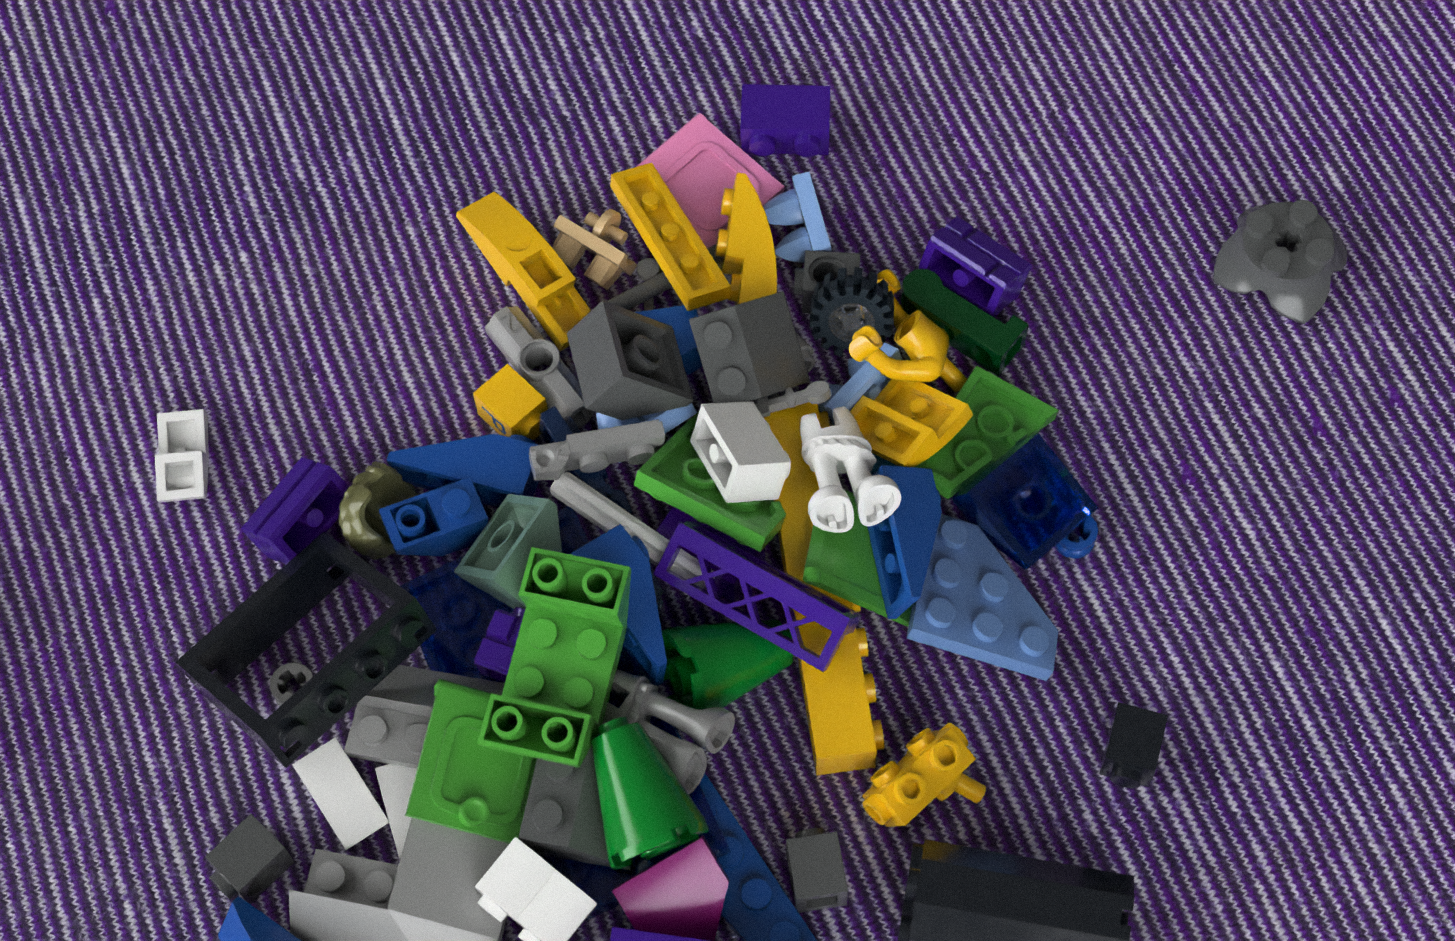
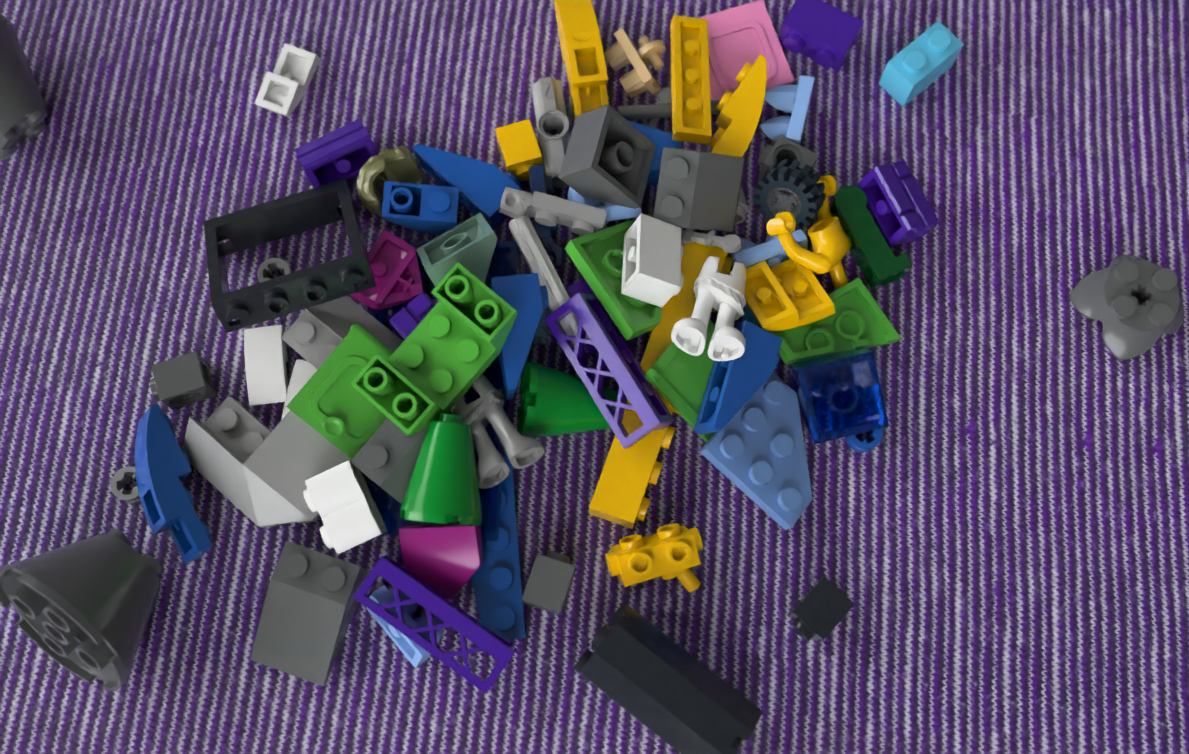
camera: 25 degrees right, 10 degrees up
none -> magenta slope [348,229,424,311]
none -> medium azure brick [878,21,964,107]

